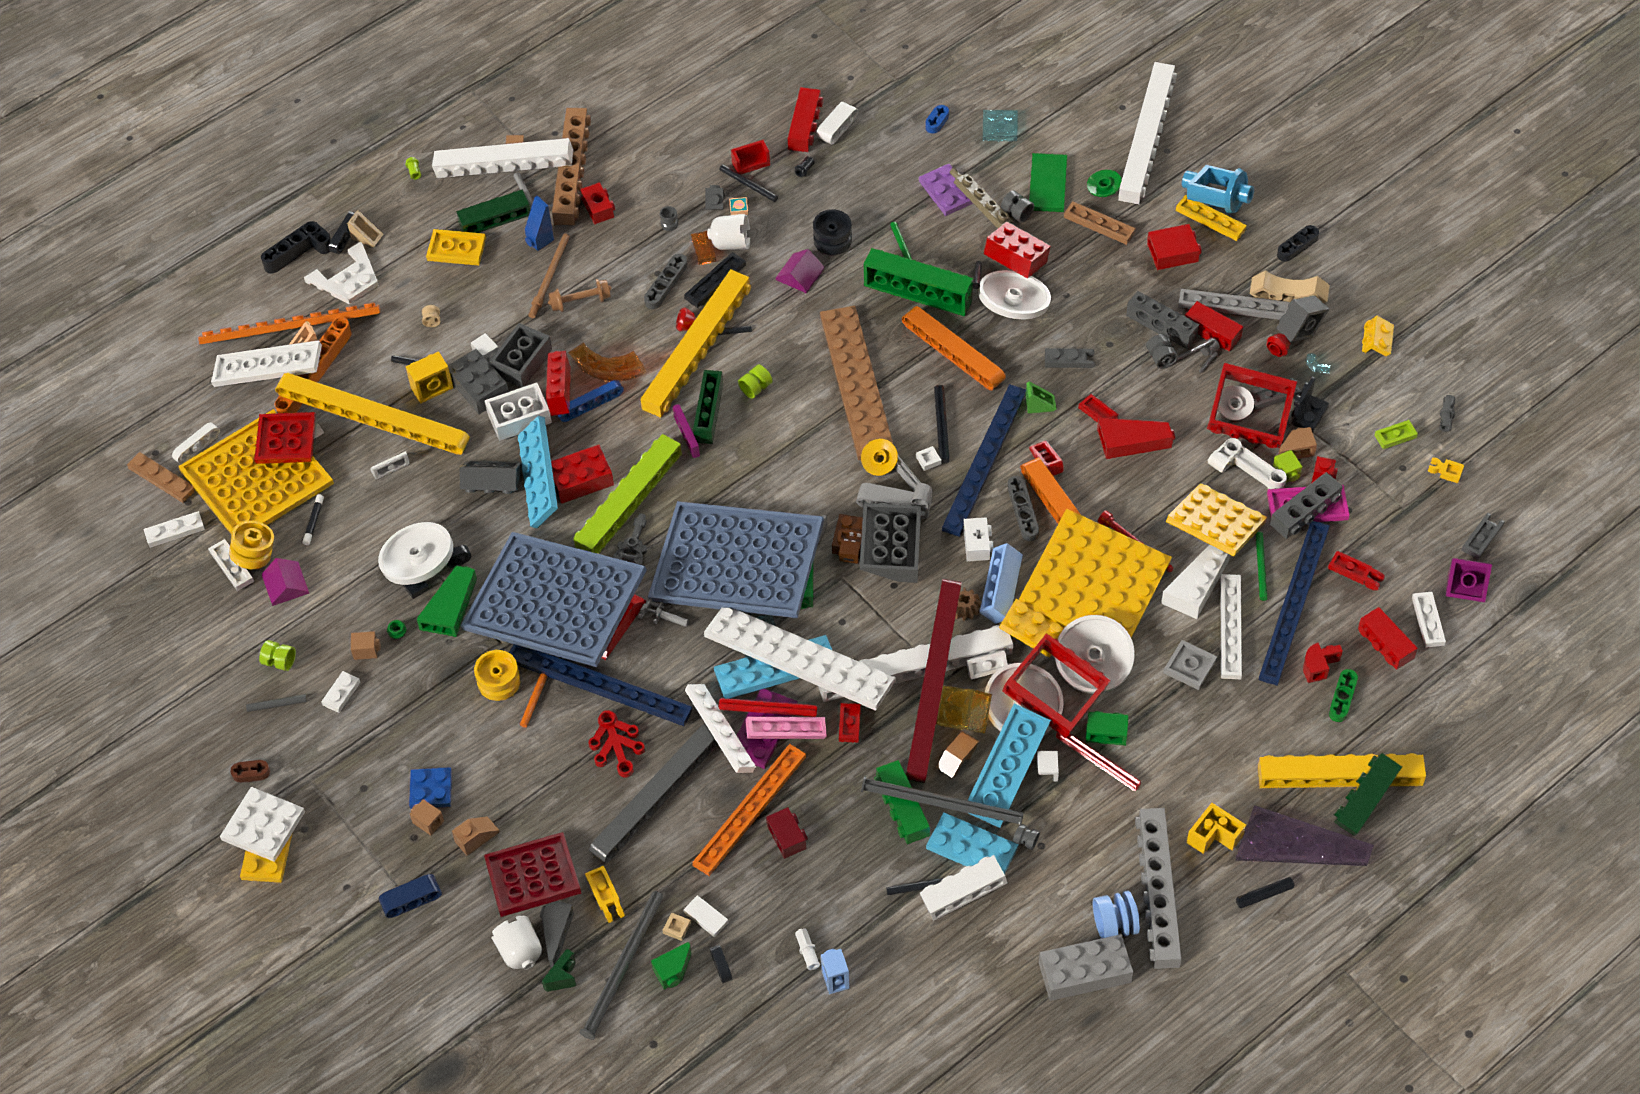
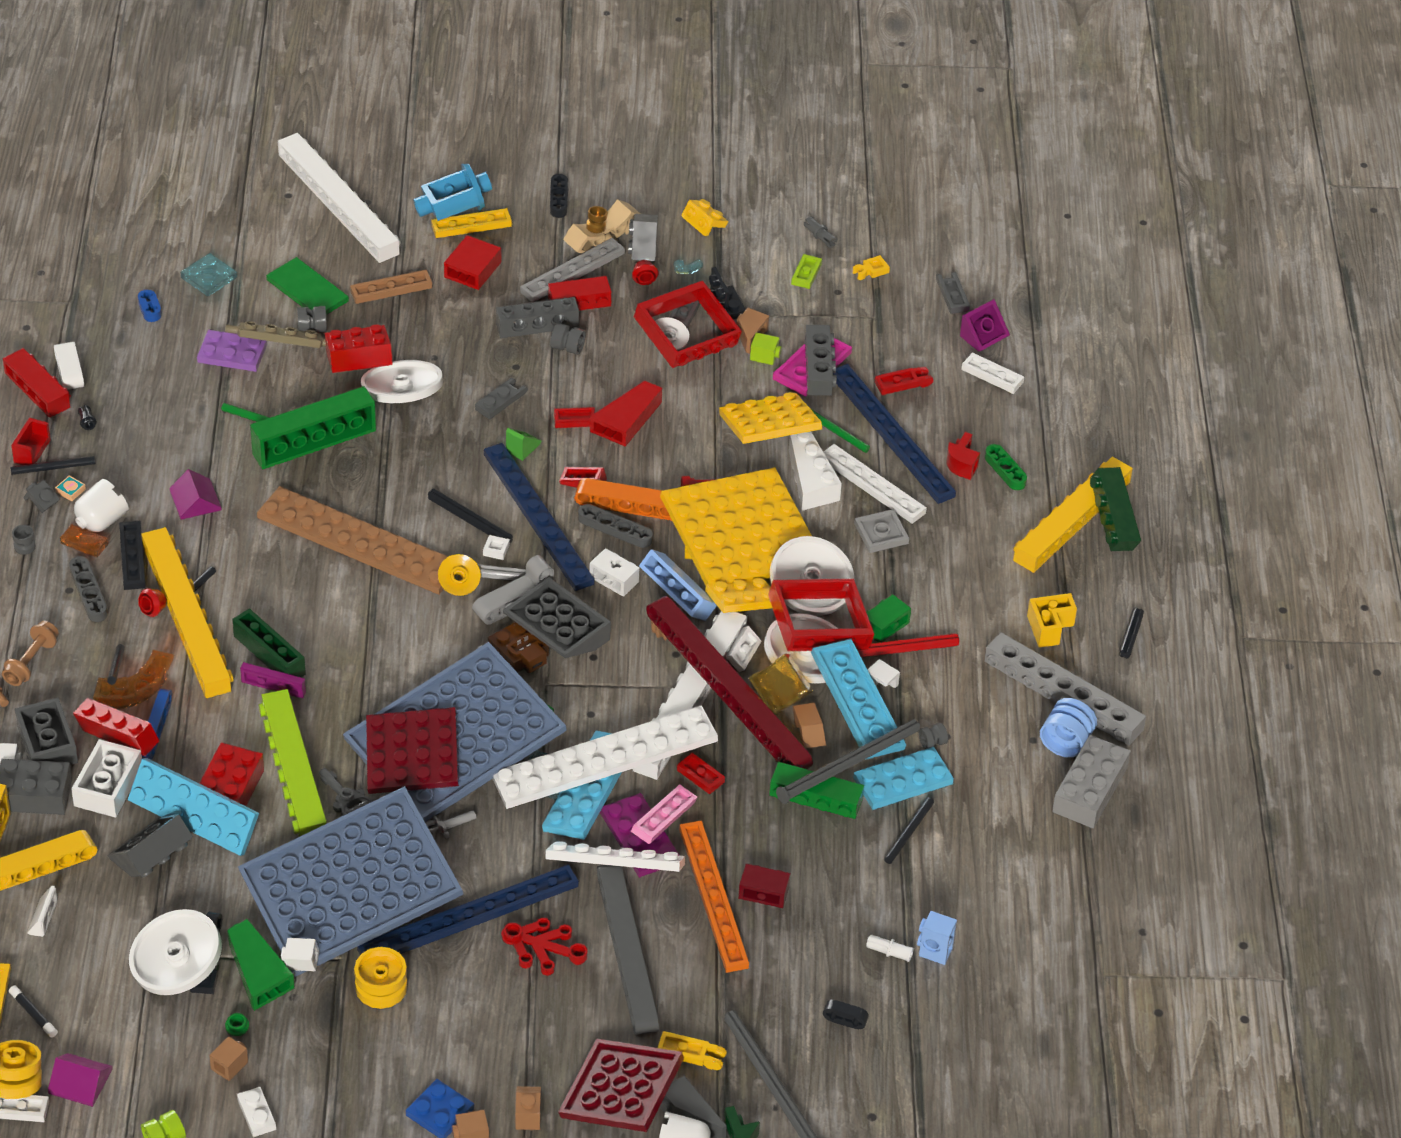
camera: 55 degrees left, 10 degrees down
orange bar [520,674,548,727] -> none
green slope [651,942,692,990] -> none
tan plate [663,913,691,941] -> none
white tile [684,895,729,937] -> none
red axle [719,698,817,717] -> none
lime wheel [738,364,773,399] -> none
black wheel [813,209,852,255] -> none
orange beam [902,306,1006,391] -> none
white brick [920,855,1007,921] -> none
black bar [973,261,982,289] -> none
green dish [1087,170,1122,197] -> none
flat silver plant [1178,338,1220,373] -> none
white piece [1208,438,1287,489] -> none
clear purple wing [1235,805,1374,866] -> none
red brick [1311,456,1338,483] -> none
red brick [1358,607,1418,670] -> none
none -> black bar [107,644,125,685]
none -> white brick [281,938,319,971]
none -> dark red plate [366,707,459,794]
none -> pearl gold wheel [586,206,608,233]

